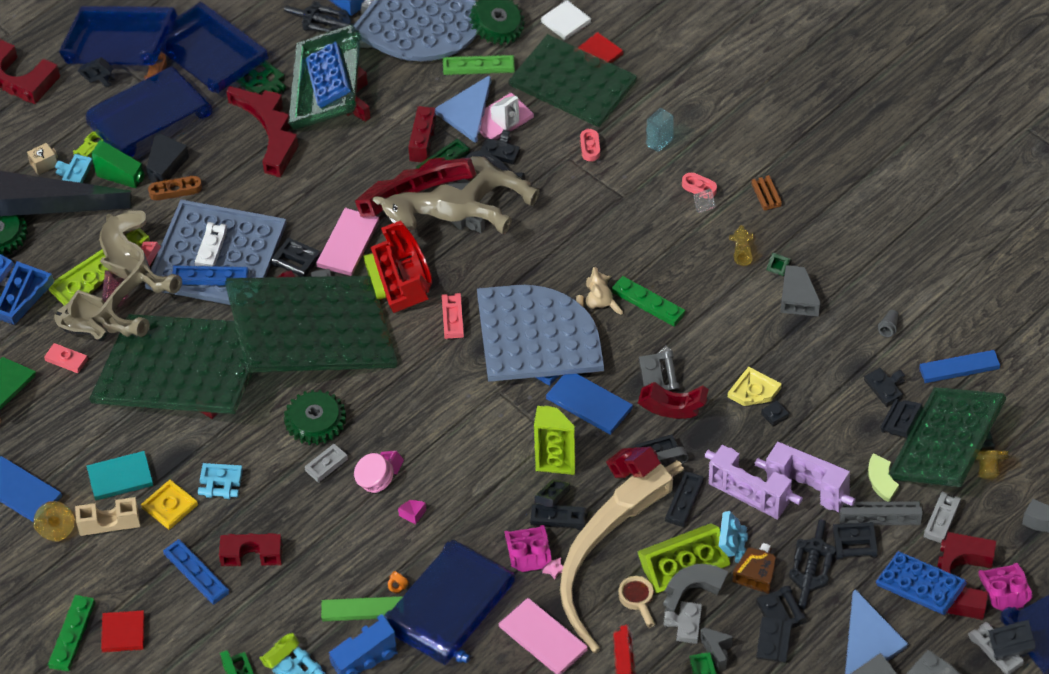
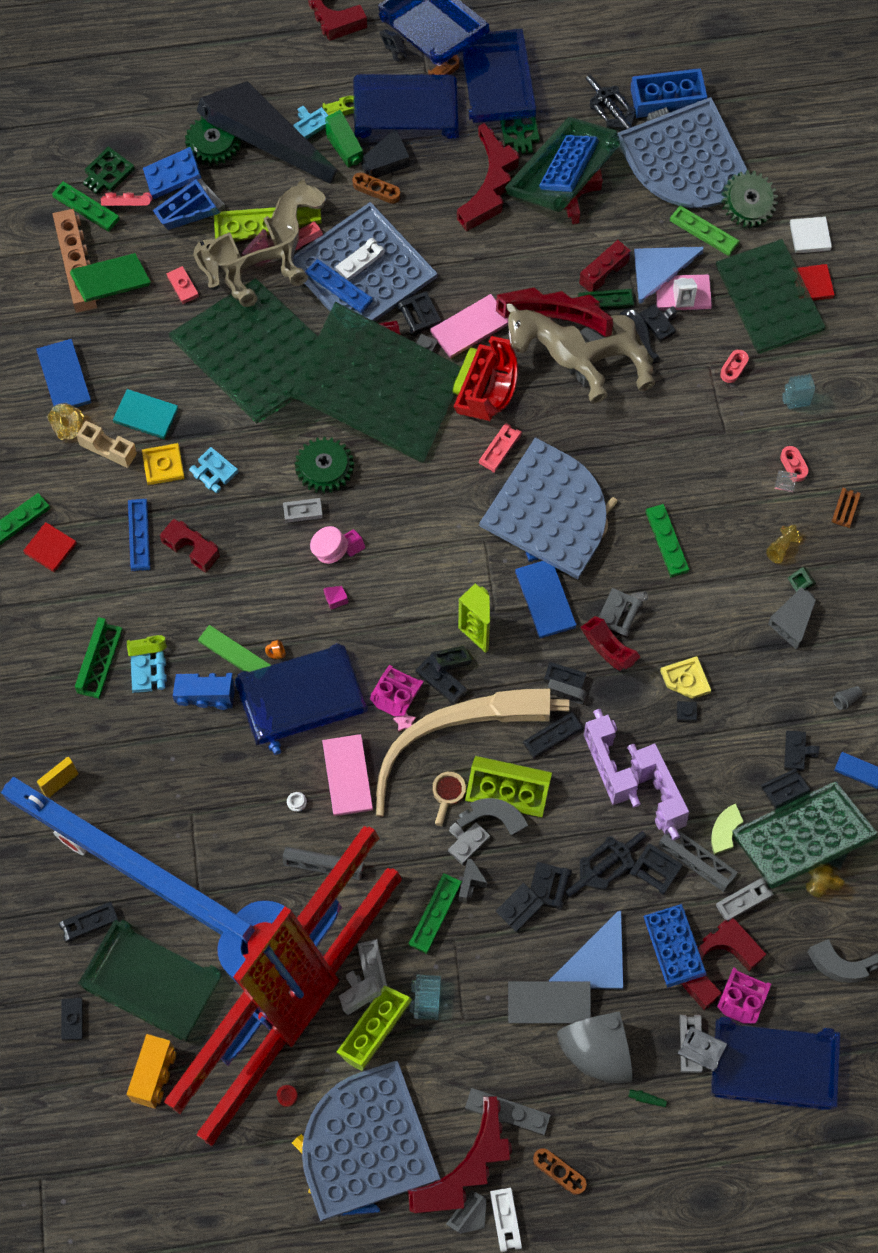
camera: 35 degrees right, 15 degrees up
tan brick [27,143,58,175] -> none
tan animal [586,267,623,315] -> none
dark red arch [606,447,661,478] -> none
medium azure plate [719,511,748,563] -> none
reddish brown torso [732,543,776,594] -> none

